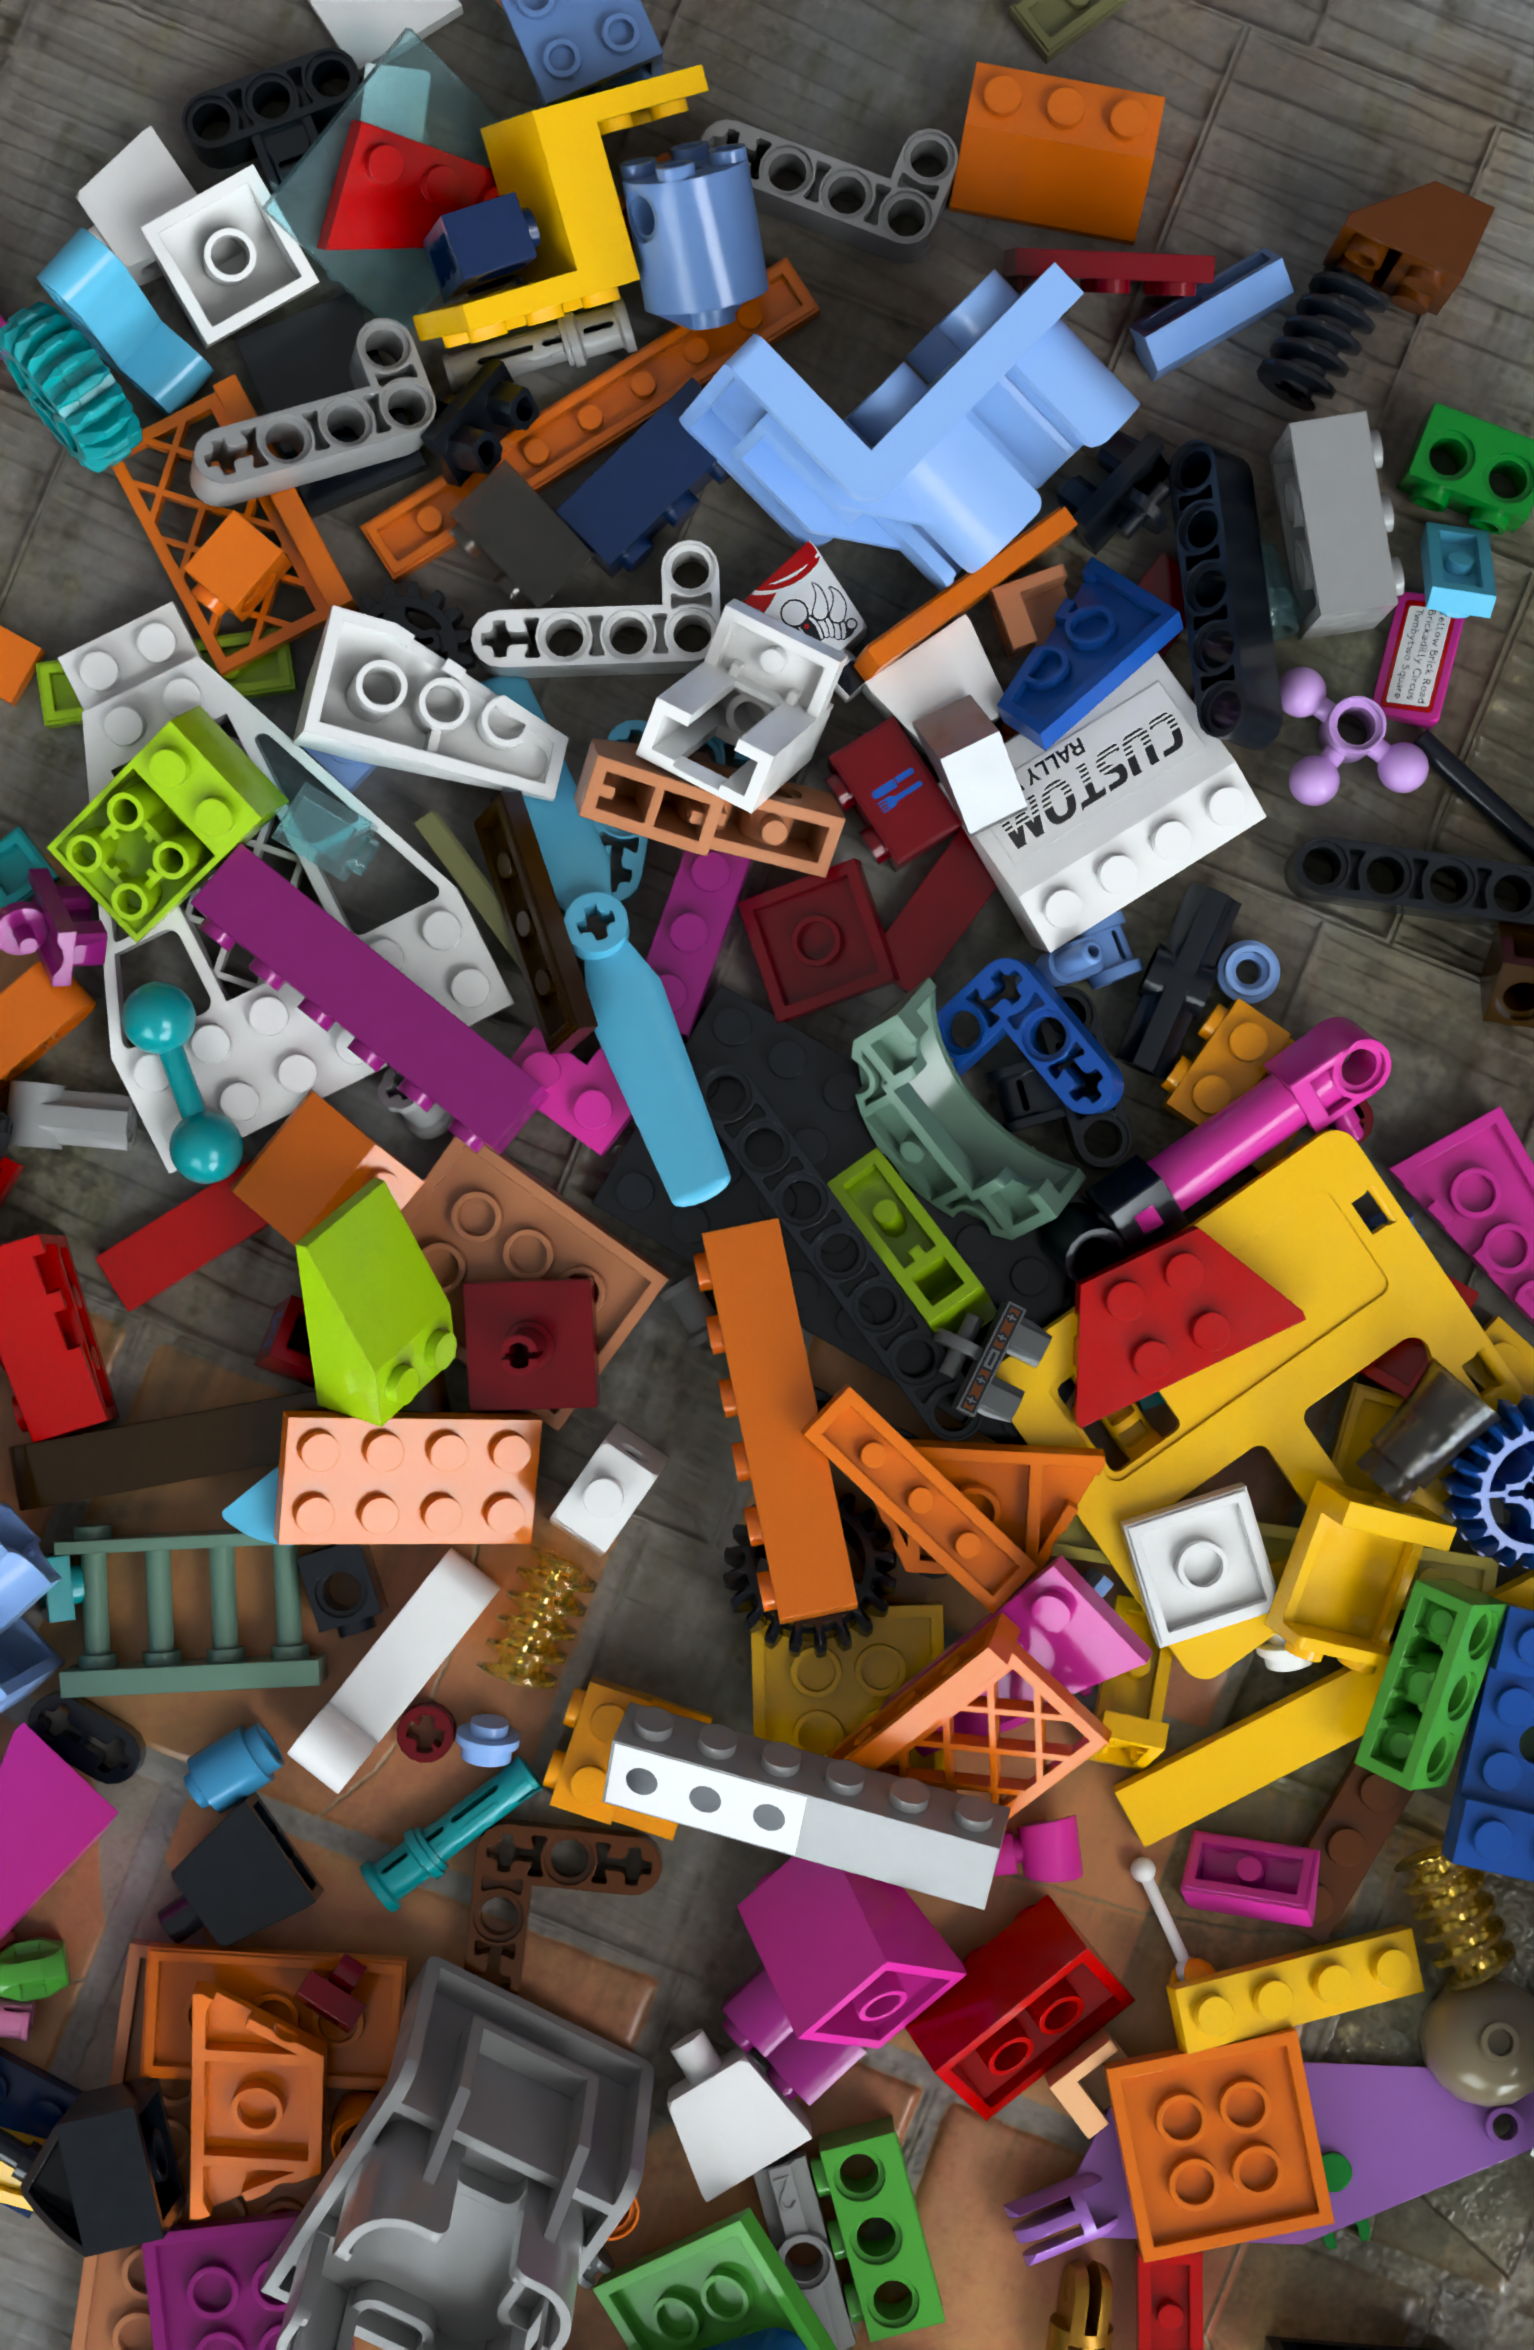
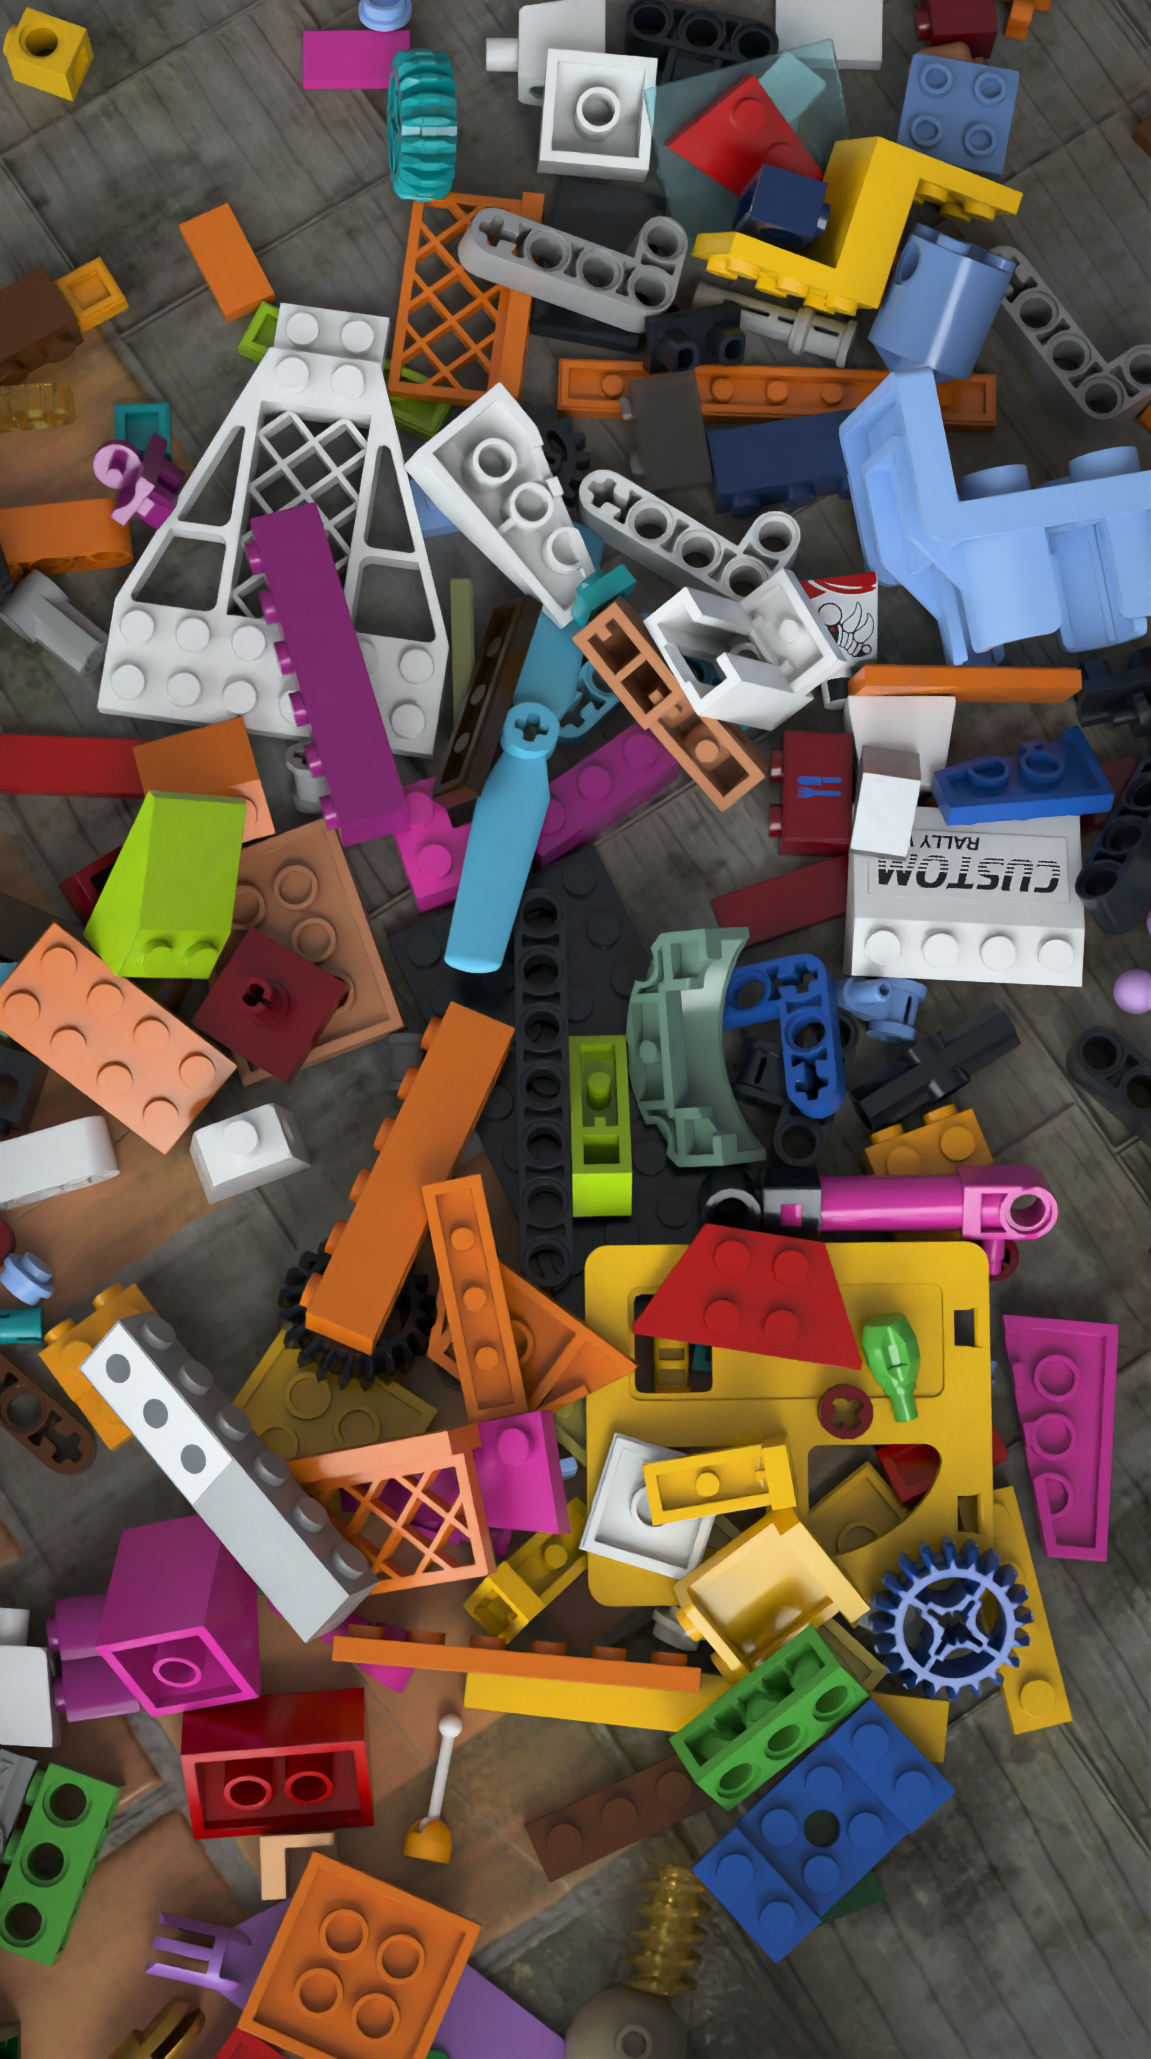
camera: 35 degrees right, 10 degrees down
medium azure beam [36,227,215,416] -> none
lime slope [47,705,289,943] -> none
teal piece [122,981,243,1184] -> none
orange brick [183,510,292,622] -> none
clear light blue brick [271,782,380,882] -> none
clear yellow piece [477,1544,597,1689] -> none
dark red plate [737,858,901,1023] -> none
dark grey hips [933,1301,1052,1423] -> none
nougat panel [987,564,1068,660] -> none
yellow plate [1166,1924,1425,2054] -> none
dark pink slope [1180,1830,1320,1927] -> none
light blue plate [1216,940,1280,1004] -> none
clear smoke plant [1355,1357,1502,1506] -> none
none -> orange plate [332,1624,701,1693]
none -> teal plate [571,563,636,628]
none -> yellow bracket [642,1433,798,1526]
none -> dark red bush [817,1384,874,1440]
none -> bright green piece [862,1312,921,1422]

